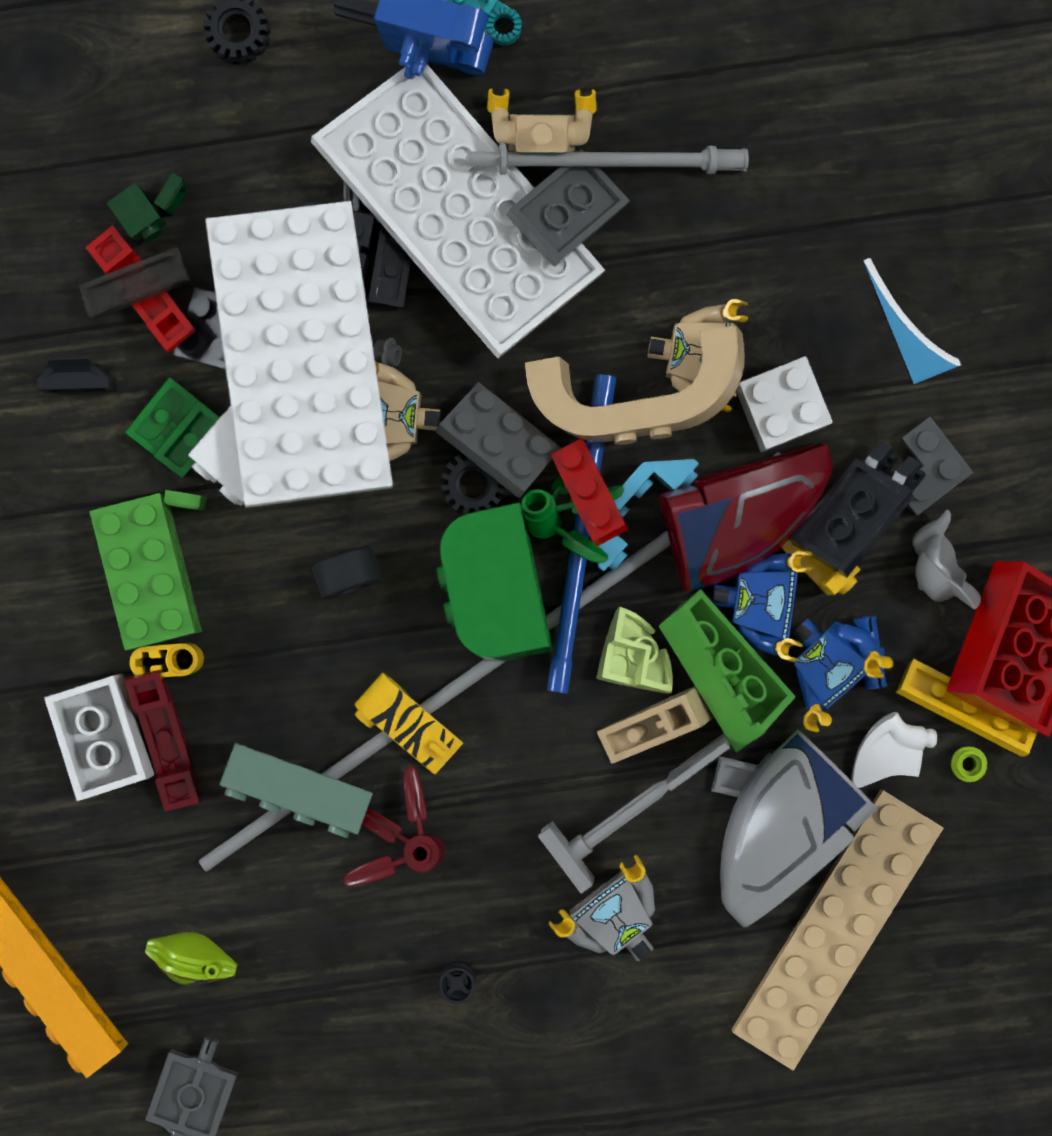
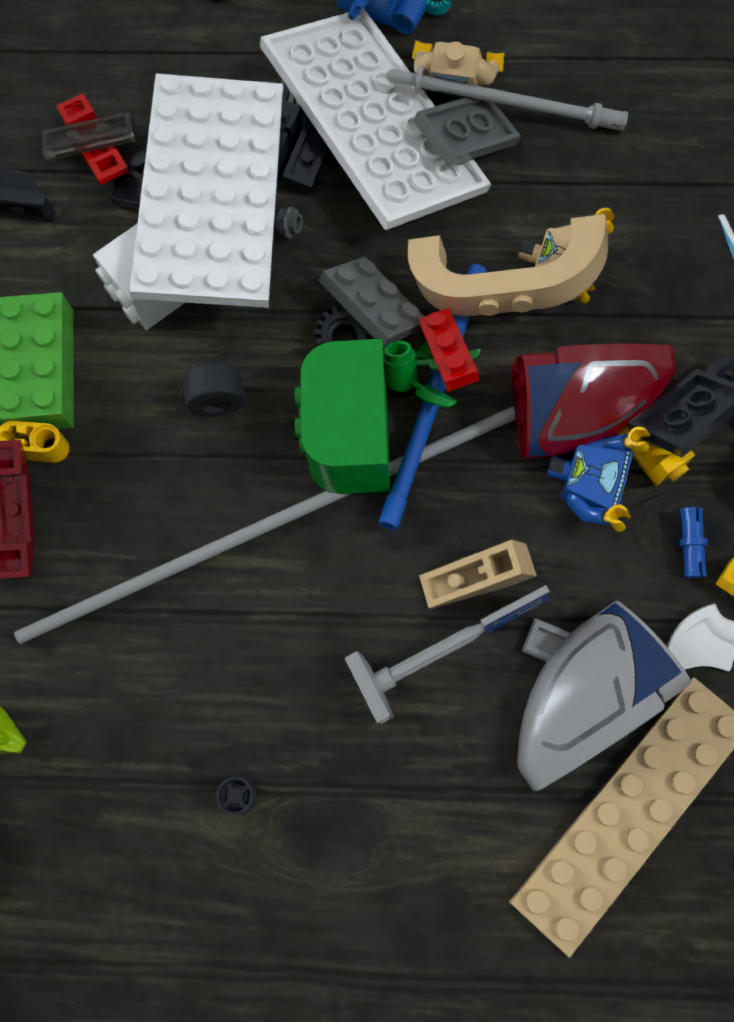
camera: 10 degrees right, 15 degrees down
dark green brick [107,182,167,244] -> none
green slope [125,377,220,478] -> none
dark green tile [154,172,189,216] -> none
bright green tile [164,490,207,511] -> none
sand green wedge [220,743,373,838] -> none
dark red plant [343,766,445,887] -> none
yellow door [354,672,463,775] -> none
tan torso [375,361,440,462] -> none
light grey torso [549,855,655,961] -> none
yellowish green brick [596,607,673,694] -> none
medium azure slope [597,459,699,572] -> none
bright green wedge [659,589,795,752] -> none
white brick [736,356,833,453] -> none
torso [792,618,893,732] -> none

